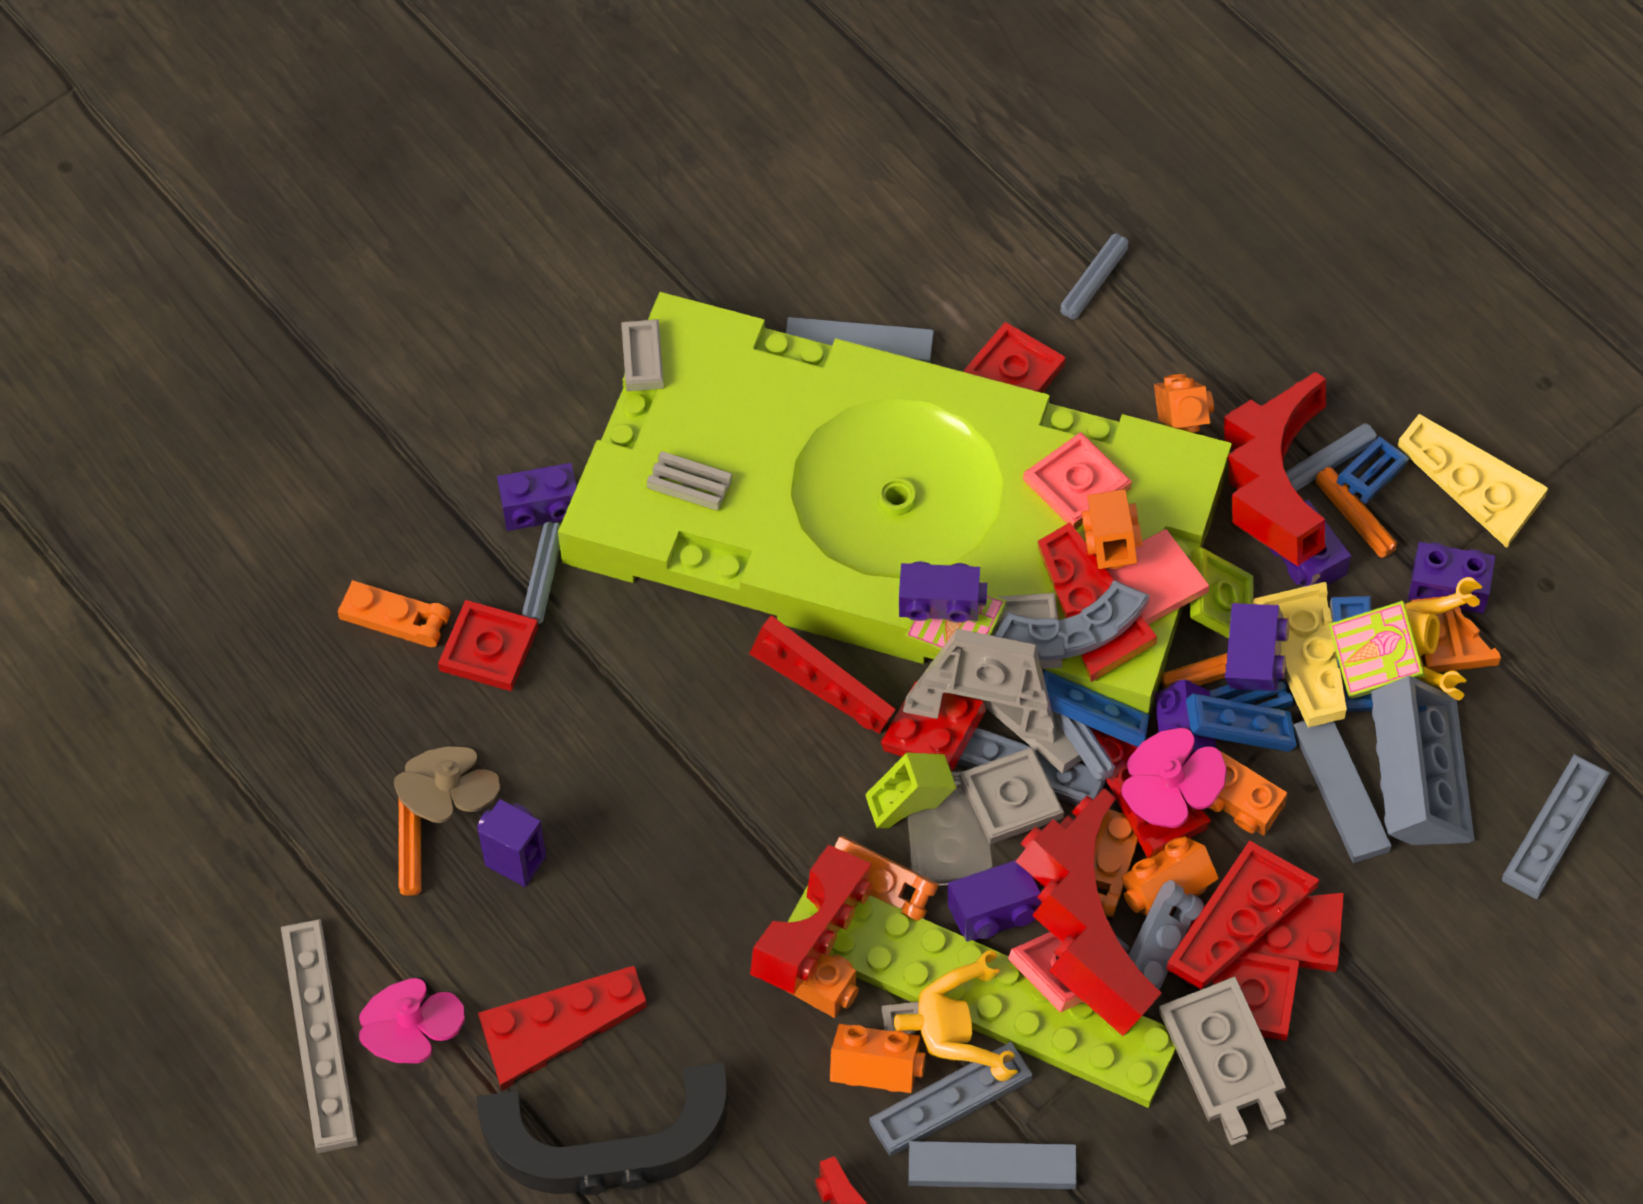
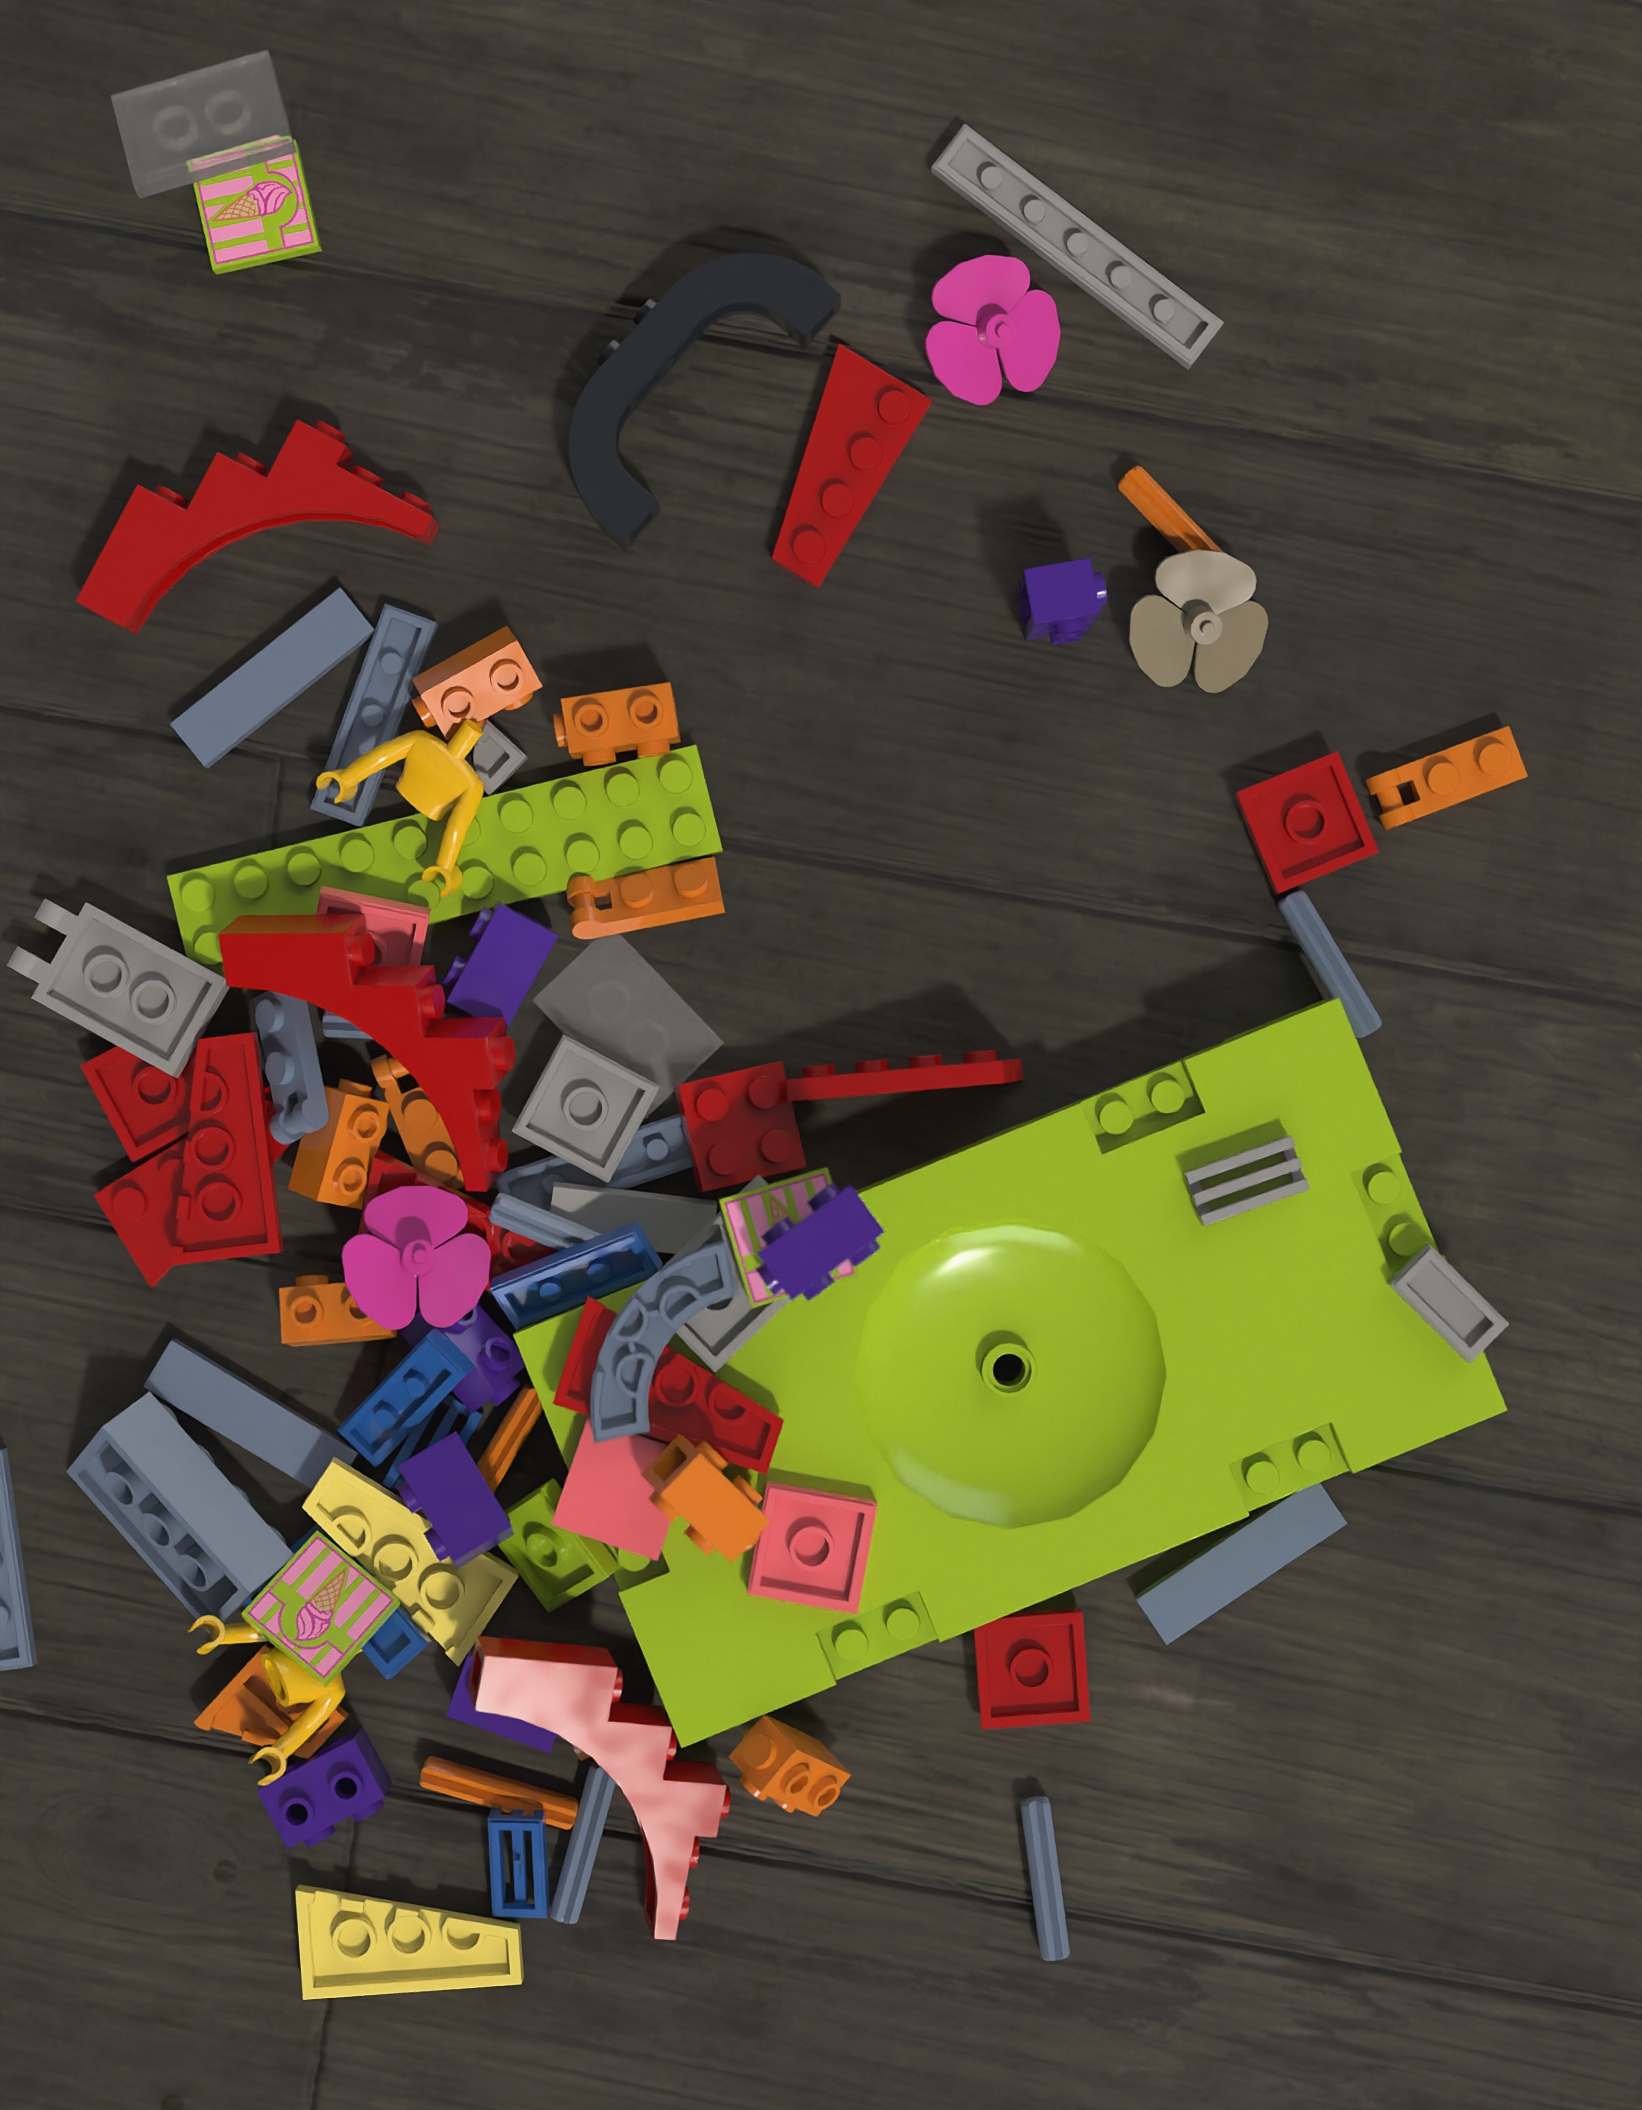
camera: 140 degrees right, 30 degrees up
dark purple brick [497,463,577,531] -> none
red arch [750,845,873,994] -> none
lime arch [865,753,956,829] -> none
light grey wing [903,629,1056,743] -> none

